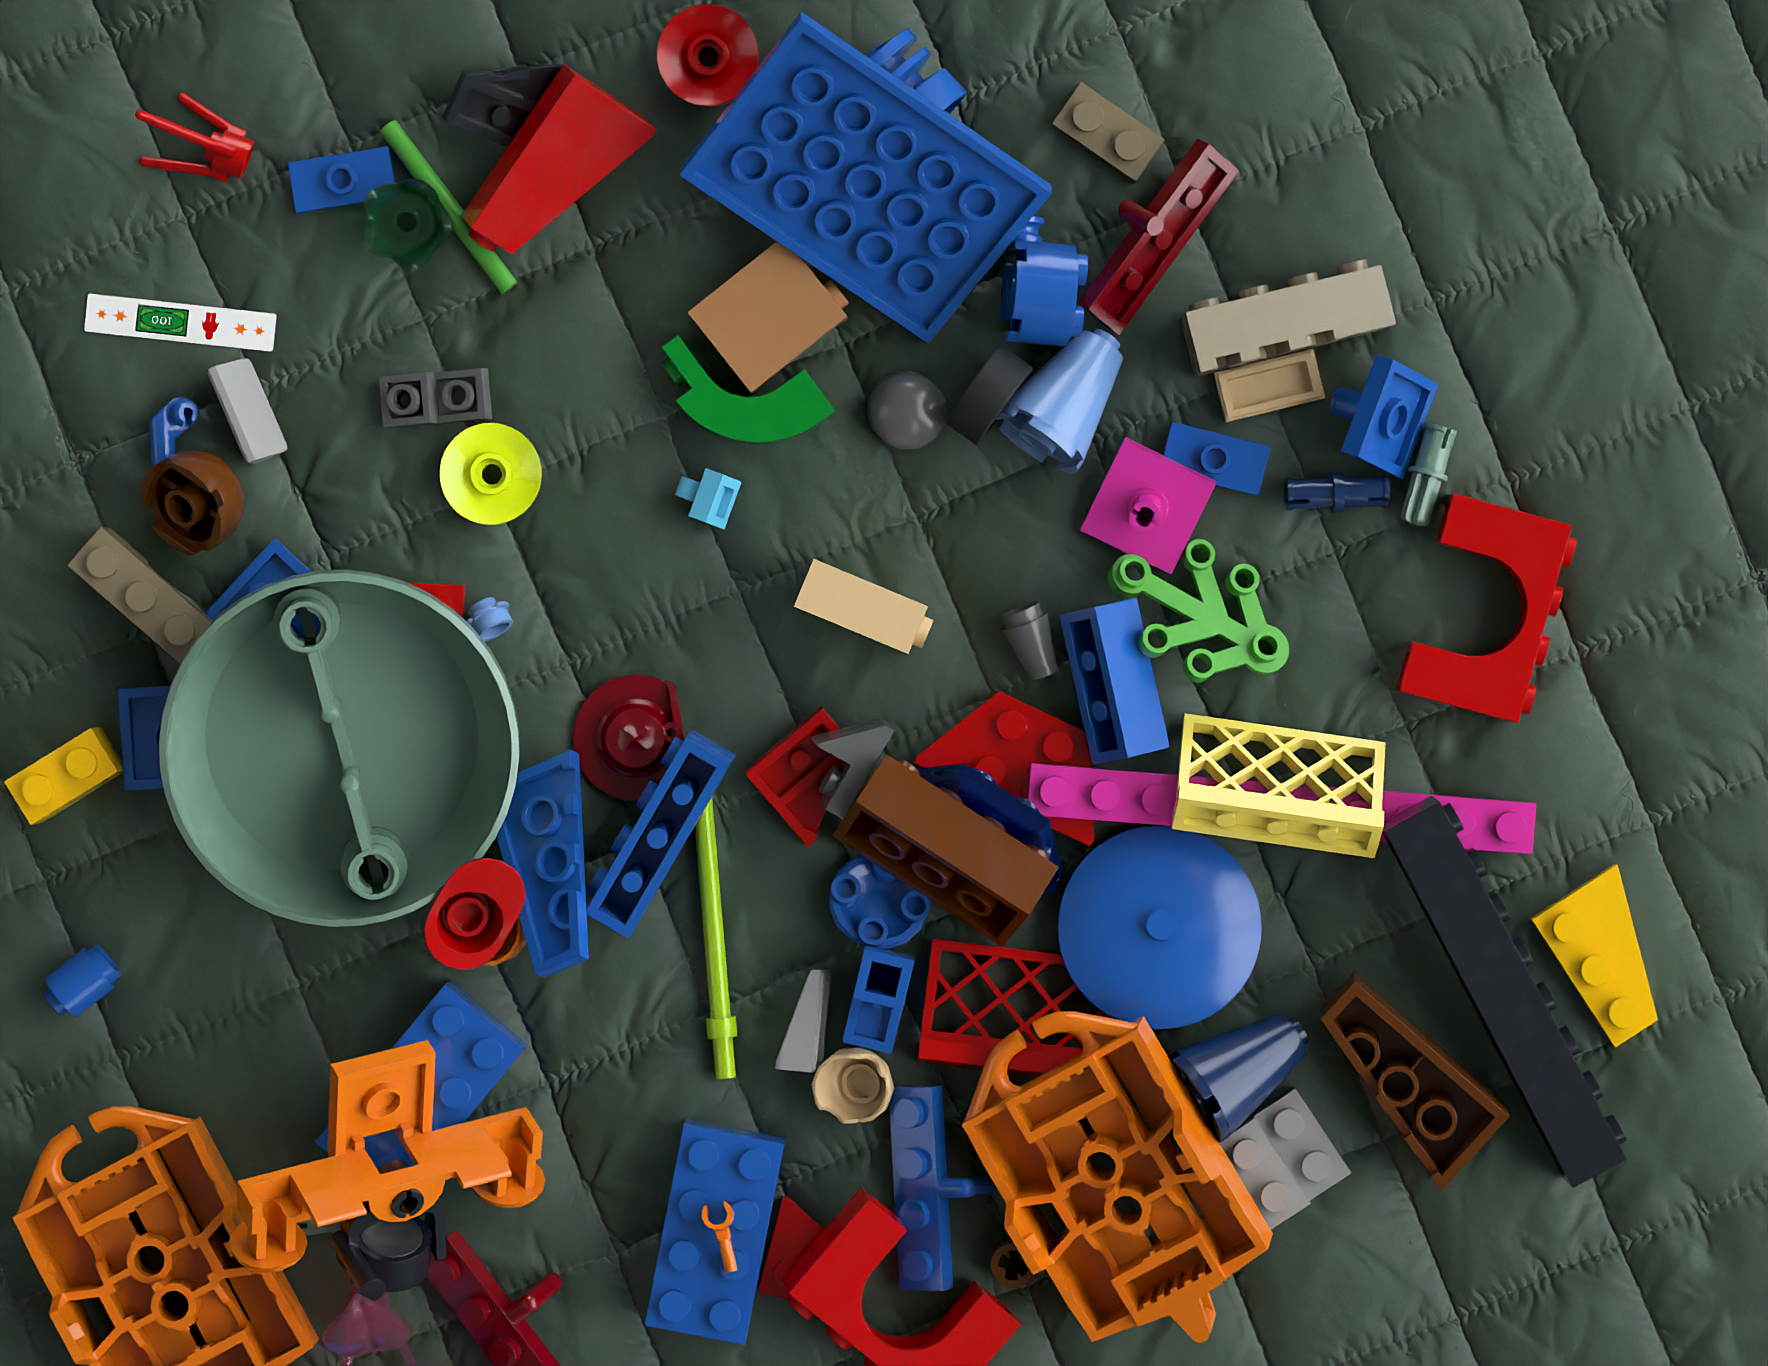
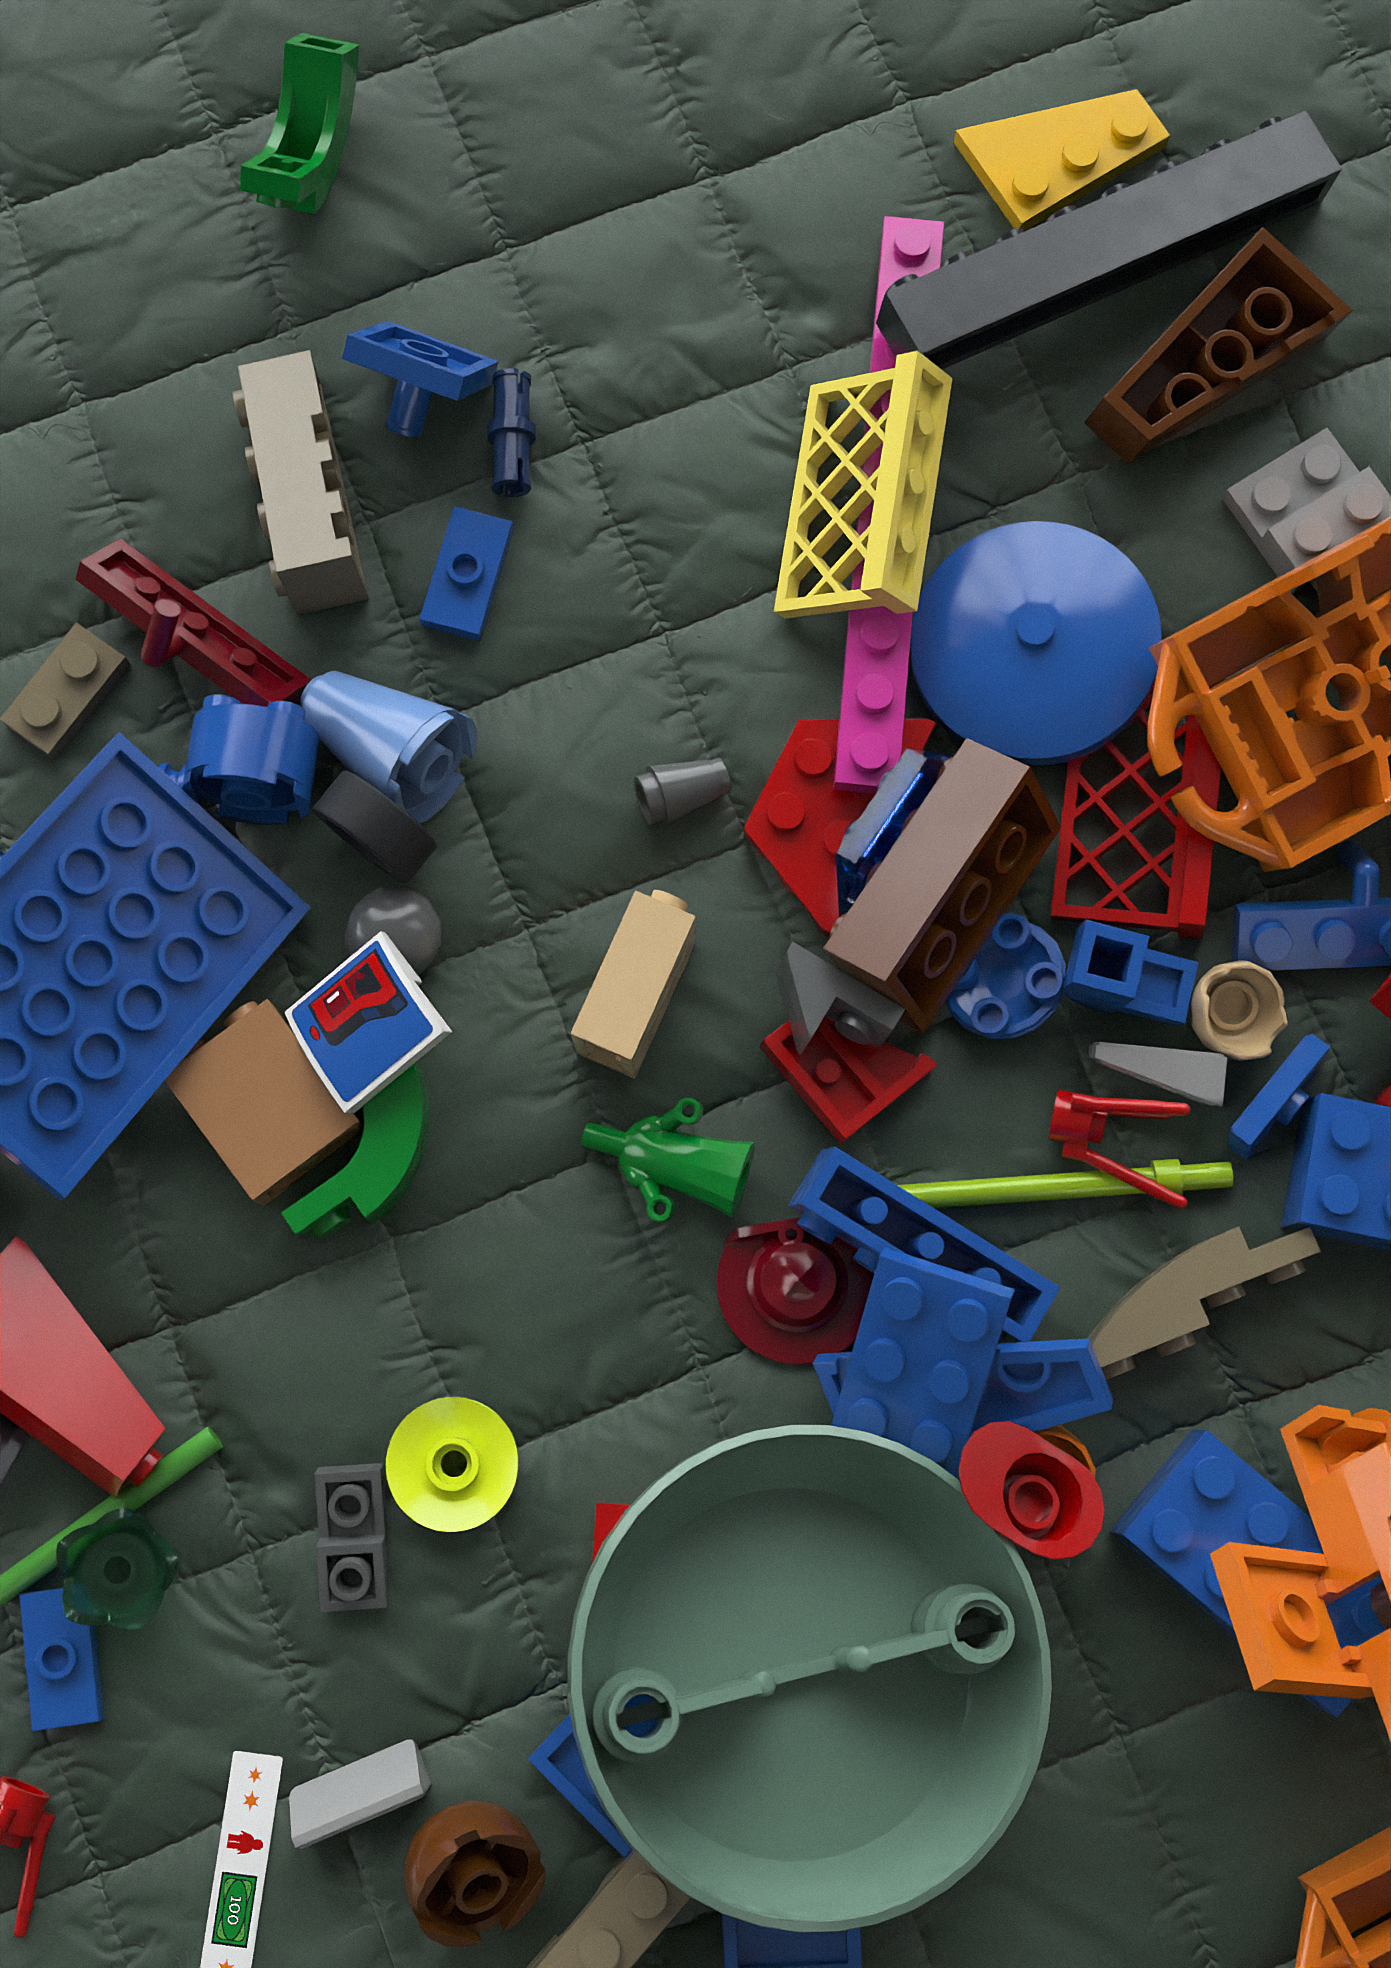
camera: 90 degrees left, 10 degrees down
blue arm [149,397,199,466] -> none
medium blue plate [466,597,513,642] -> none
medium azure tile [675,468,742,529] -> none
blue brick [1059,598,1170,764] -> none
dark pink tile [1080,437,1217,574] -> none
bright green plant [1107,539,1289,683] -> none
dark blue cone [1167,1013,1309,1143] -> none
tan tile [1213,349,1325,423] -> none
red arch [1395,493,1577,723] -> none
sand green axle [1401,423,1457,526] -> none
none -> green arch [239,33,360,214]
none -> slope [285,931,452,1113]
none -> green piece [581,1098,755,1222]
none -> blue plate [831,1247,1014,1478]
none -> red plant [1049,1089,1190,1209]
none -> dark tan slope [1088,1226,1321,1379]
none -> blue plate [1227,1033,1330,1160]

